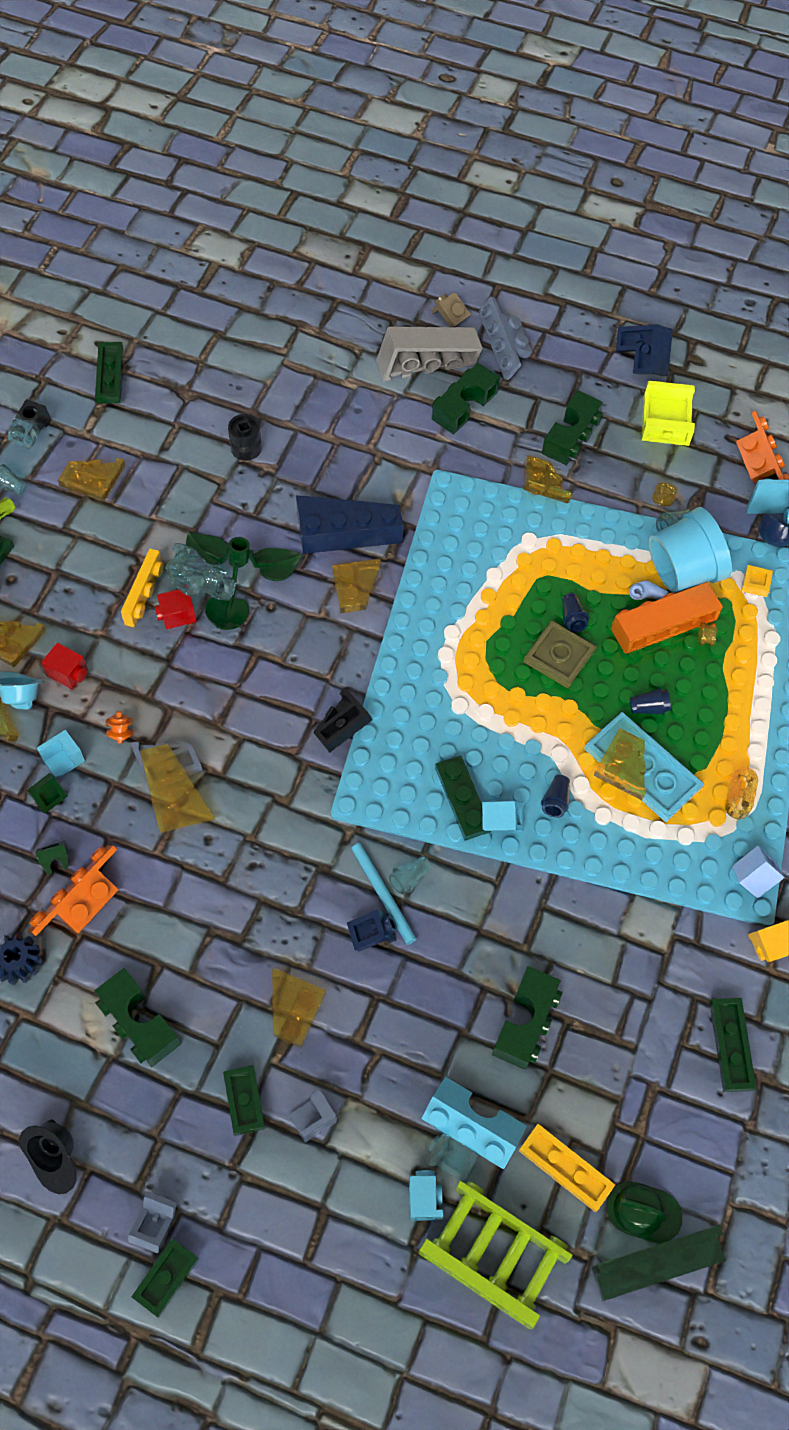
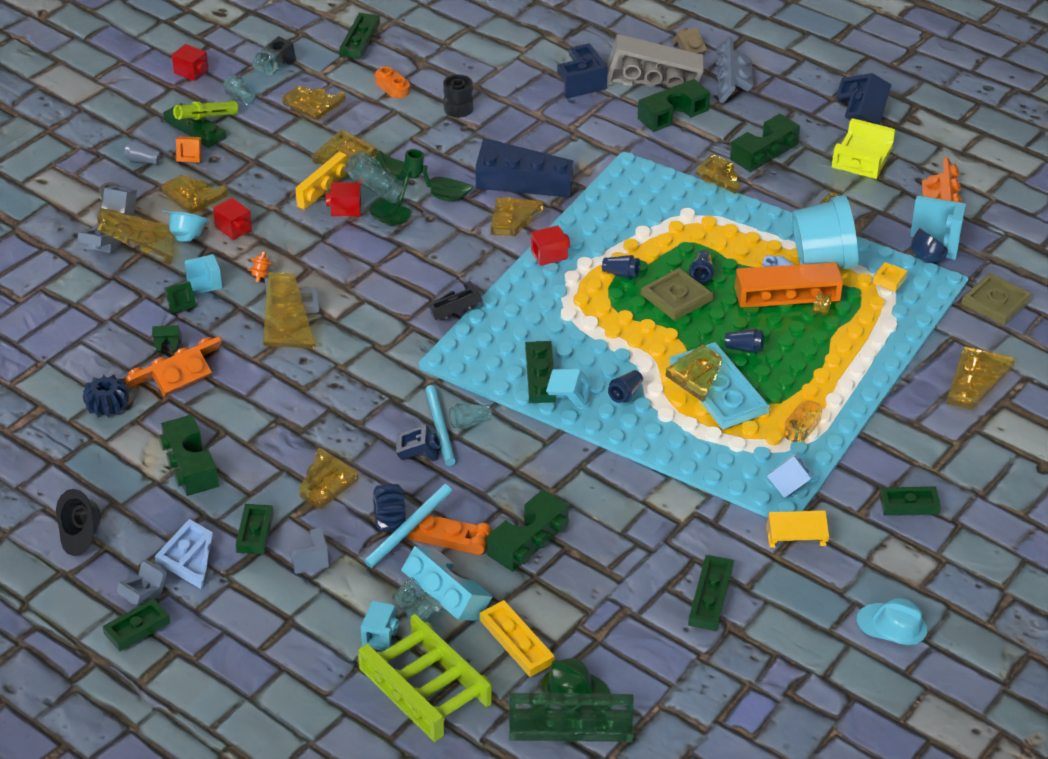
camera: 20 degrees right, 20 degrees down
none -> light blue wing [155,519,213,589]
none -> clear yellow wing [311,129,377,168]
none -> medium azure bar [364,484,452,569]
none -> dark blue gear [372,483,406,532]
none -> orange plate [375,66,410,98]
none -> orange plate [408,515,493,555]
none -> red brick [531,225,571,266]
none -> dark blue panel [557,43,608,99]
none -> dark blue cone [602,255,641,280]

